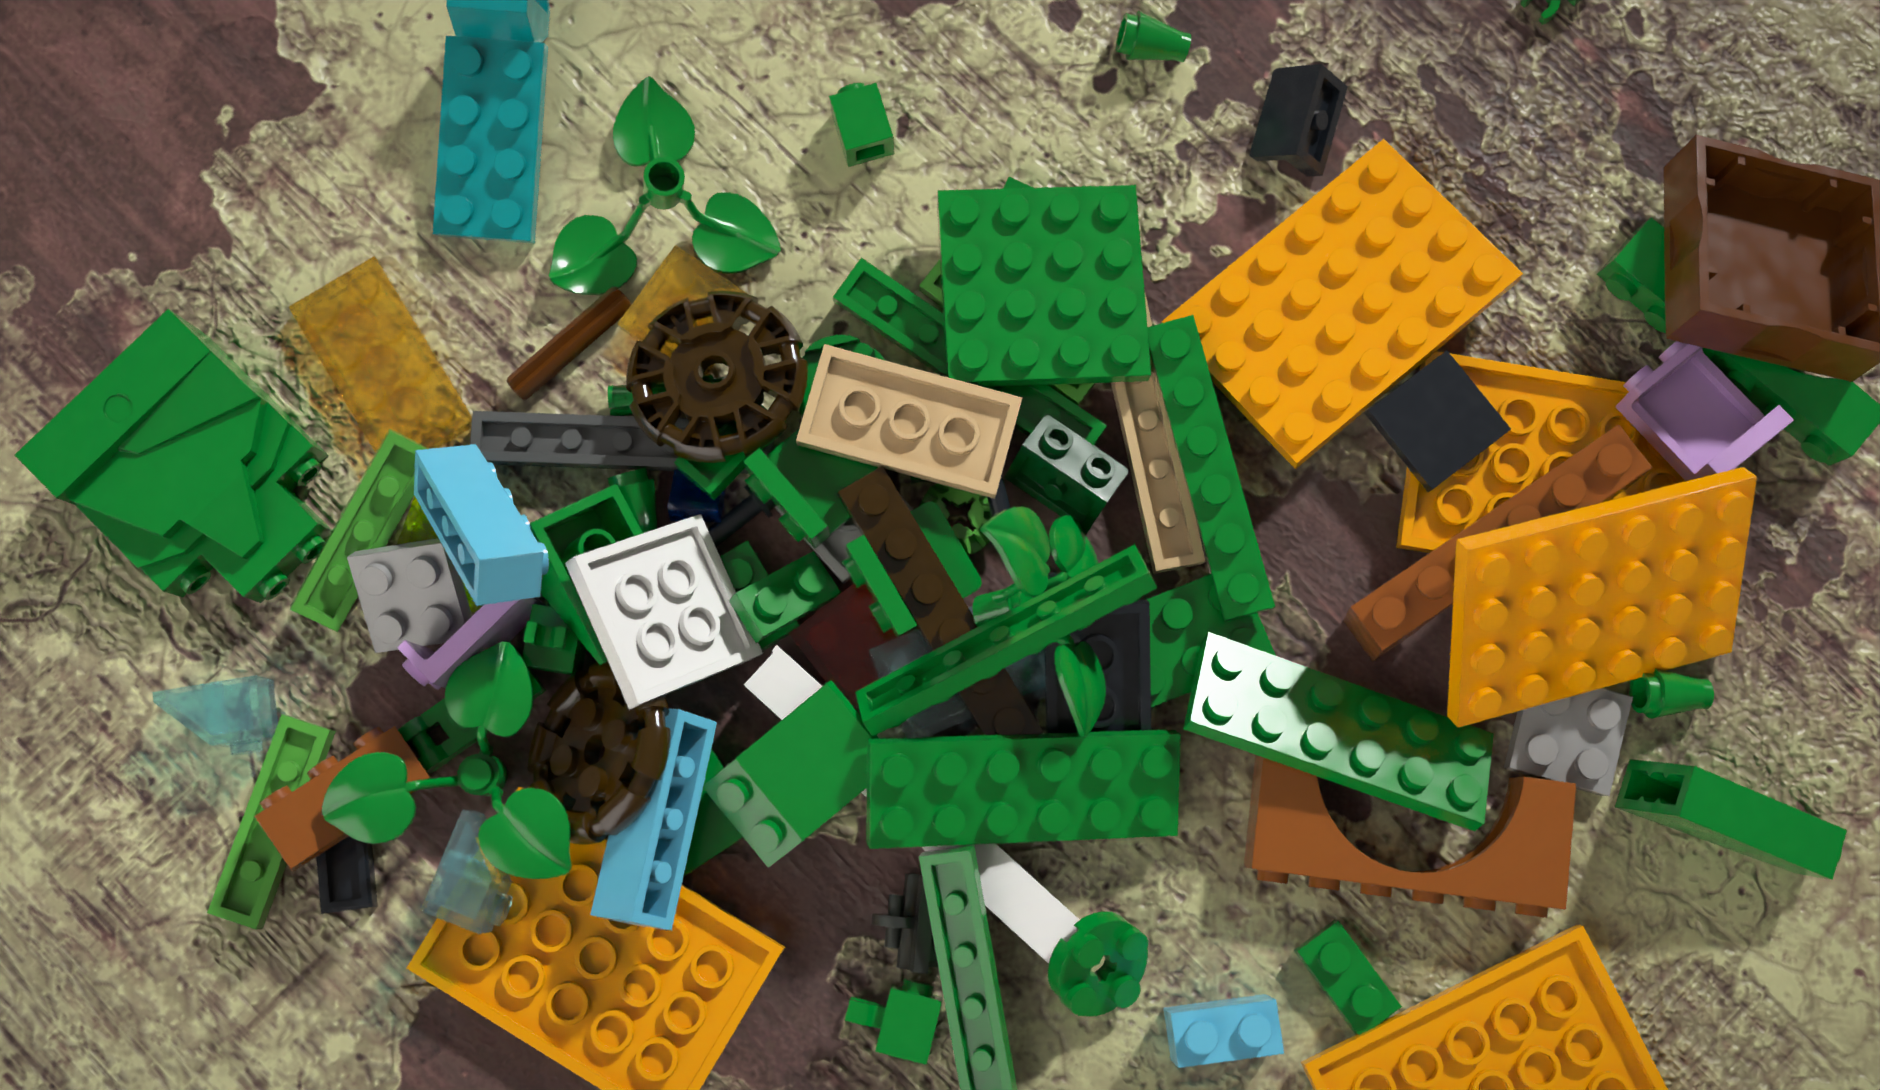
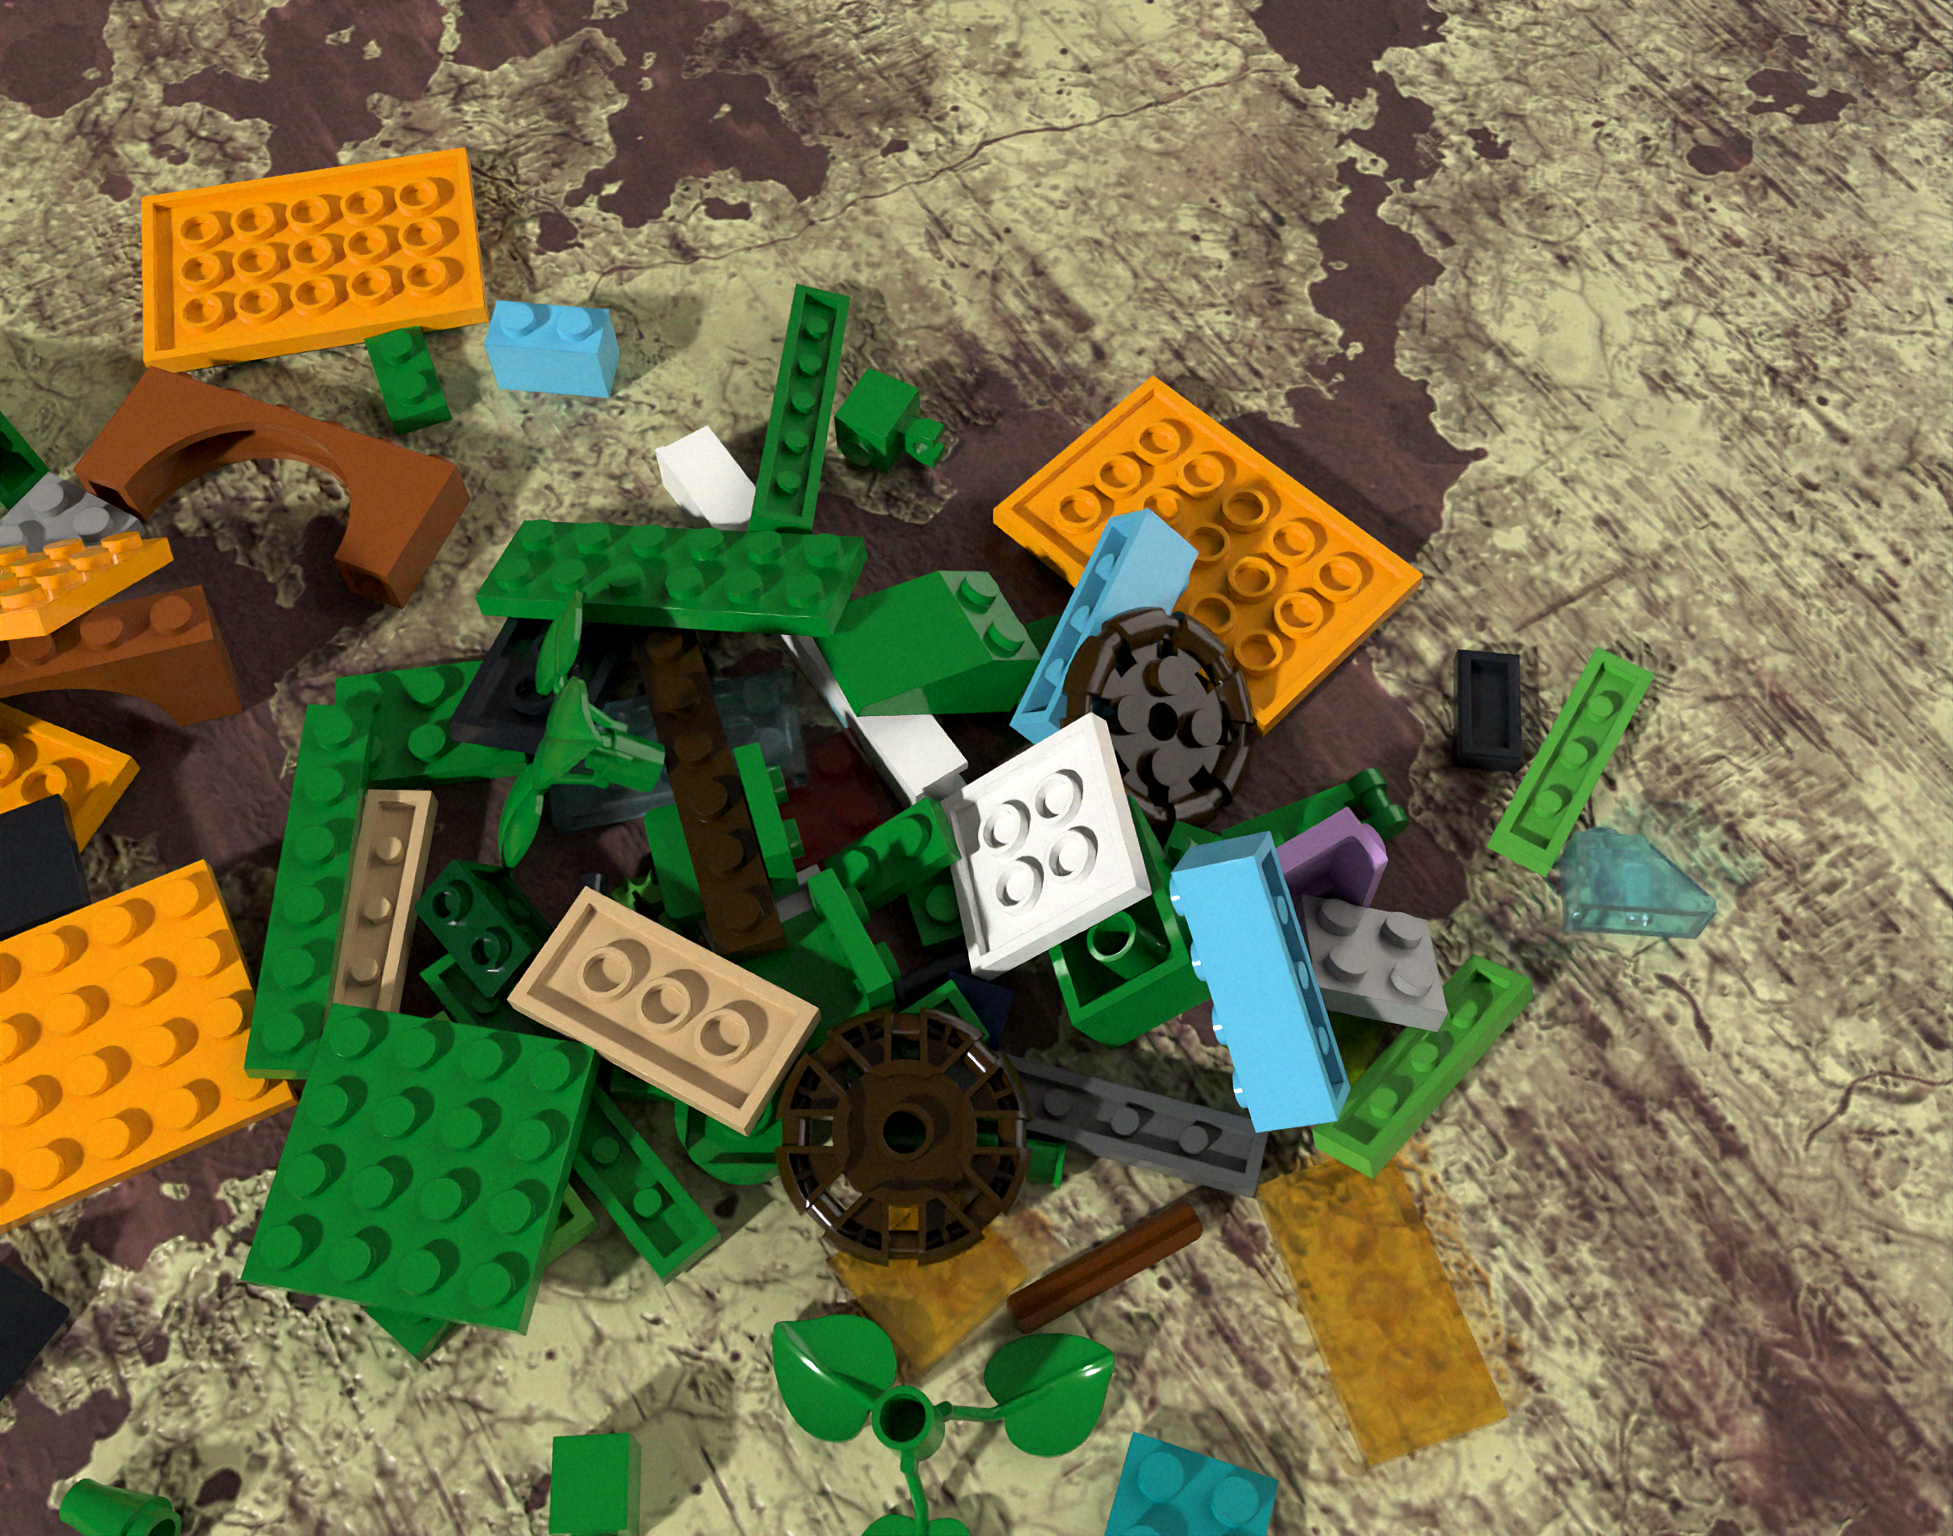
camera: 165 degrees left, 20 degrees down
green panel [14,309,332,603] -> none
dark orange brick [255,726,430,872] -> none
green plant [322,642,572,879] -> none
clear light blue slope [420,810,513,934] -> none
green cone [607,468,658,533] -> none
green plate [855,544,1157,737] -> none
pearl dark grey hips [871,873,938,974] -> none
green plate [1048,911,1148,1017] -> none
green plate [1183,632,1494,832] -> none

